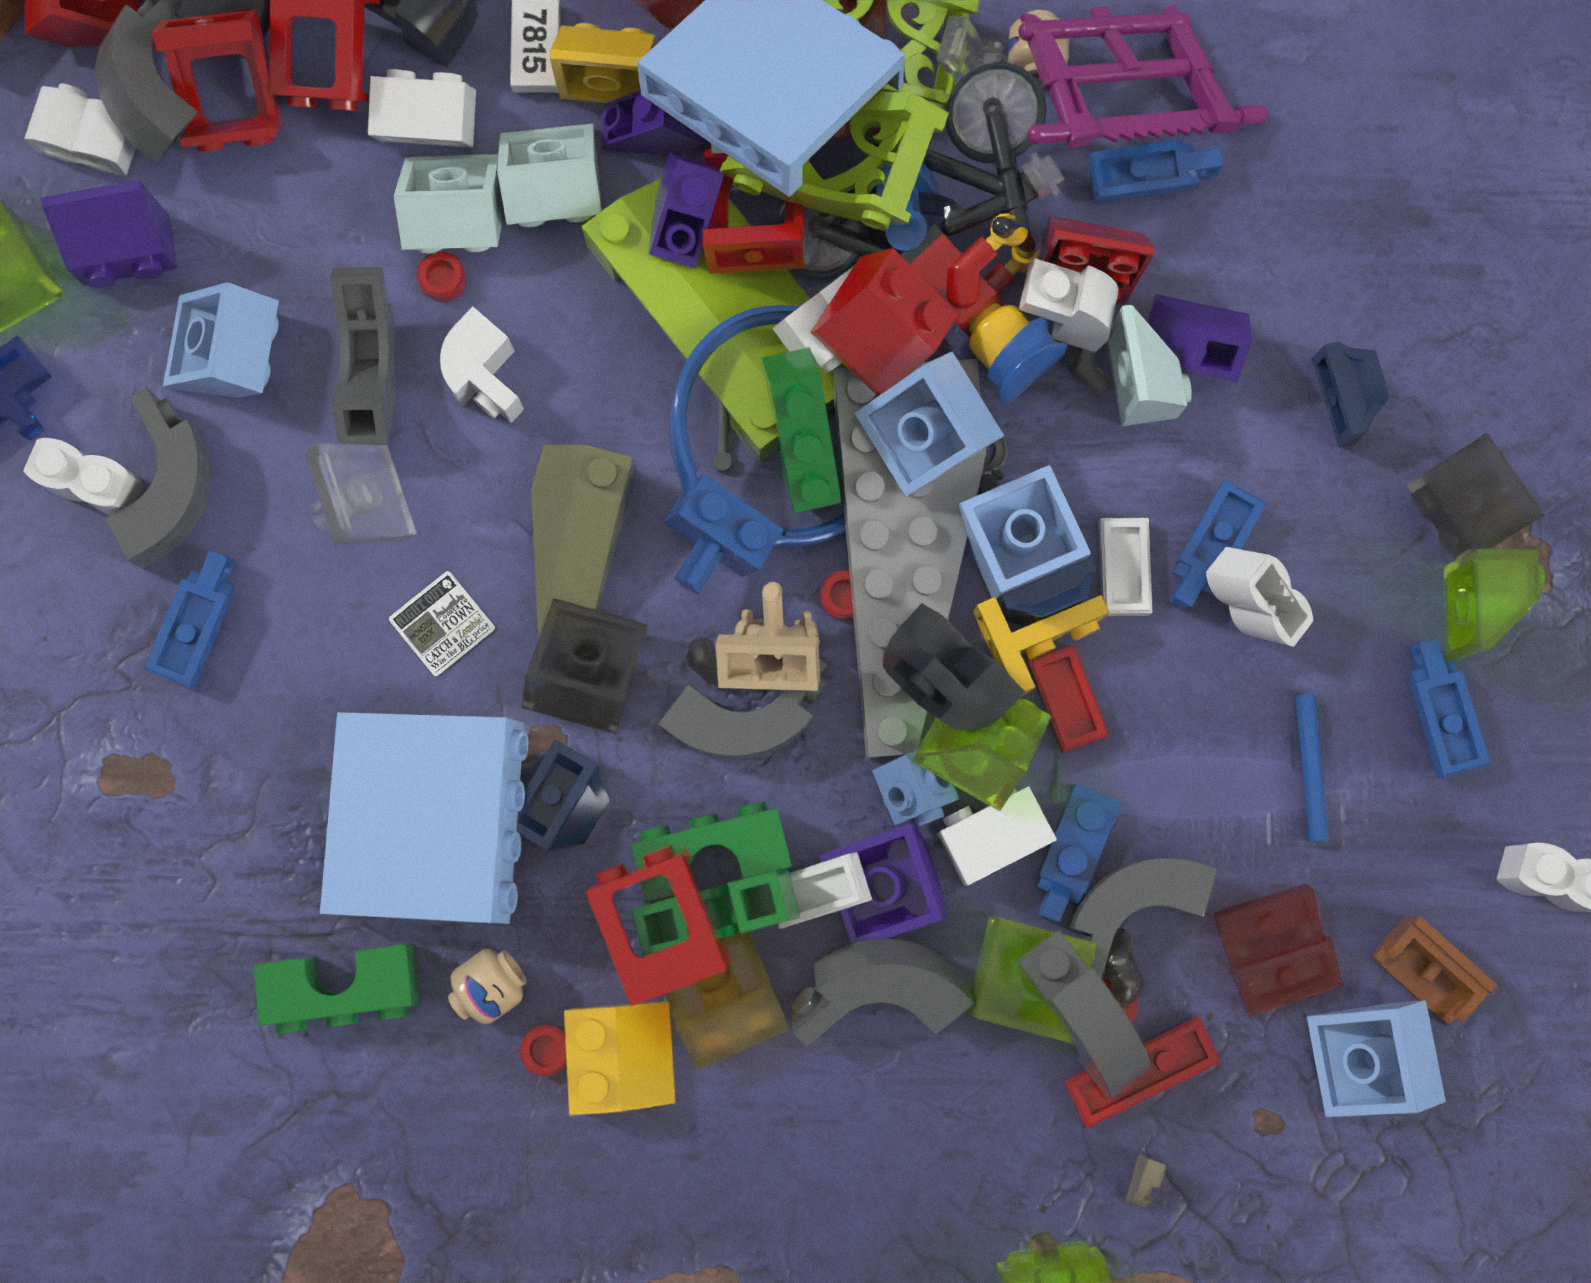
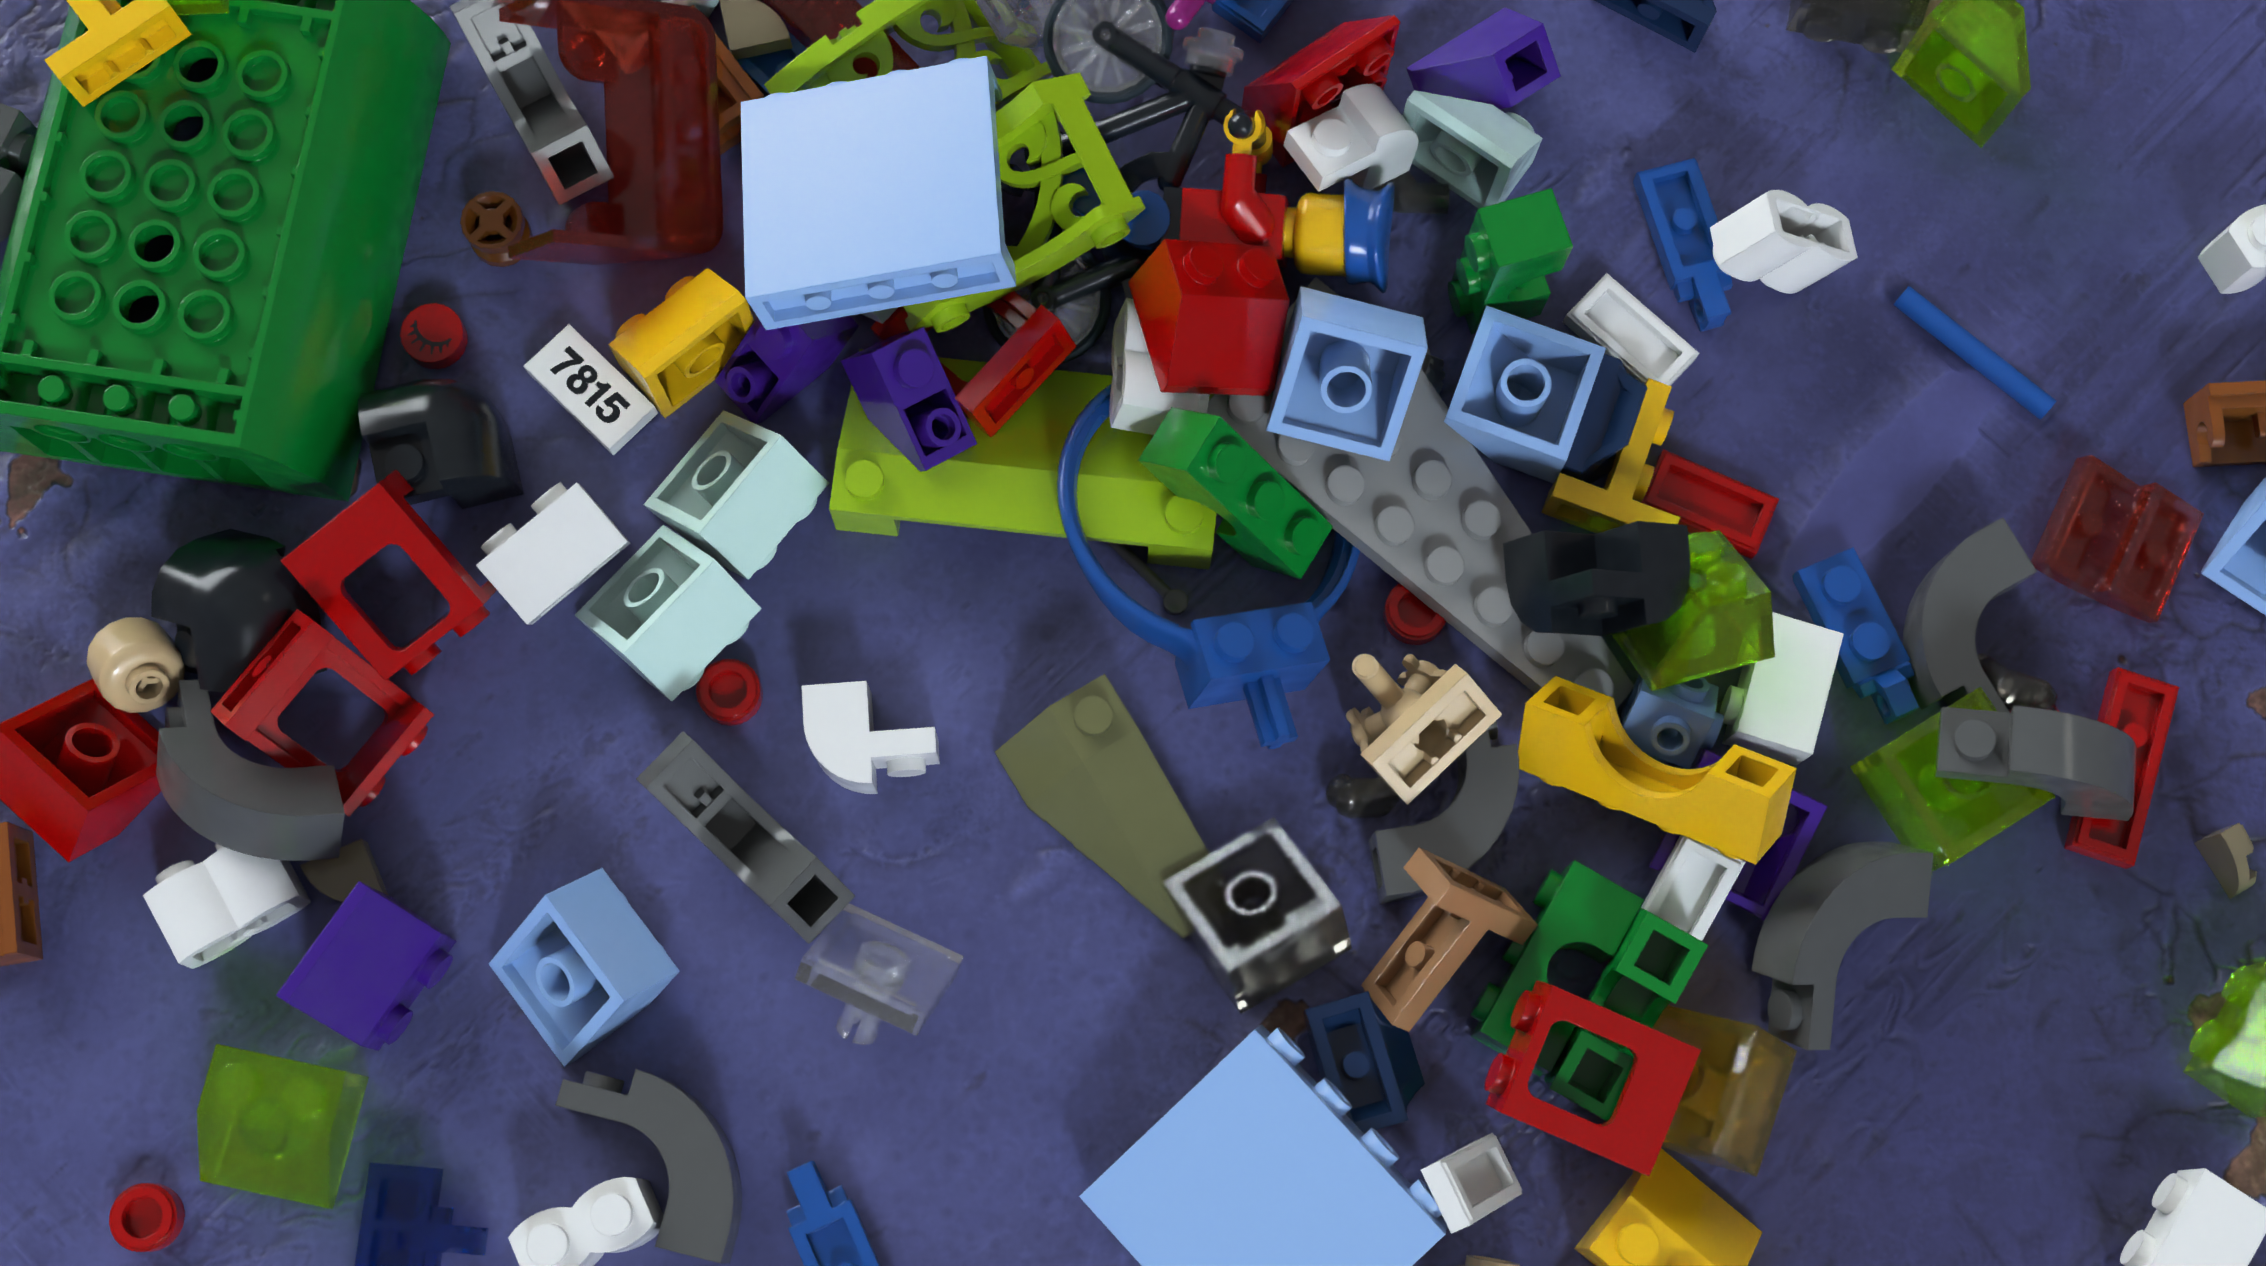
camera: 45 degrees left, 5 degrees down
sticker [389,571,495,676] -> none
blue hinge [1409,639,1491,778] -> none
none -> dark tan tile [300,839,388,902]
none -> medium nougat bracket [1361,847,1538,1032]
none -> white tile [1421,1133,1522,1234]
none -> green arch [1448,188,1573,335]
none -> yellow arch [1518,676,1797,865]

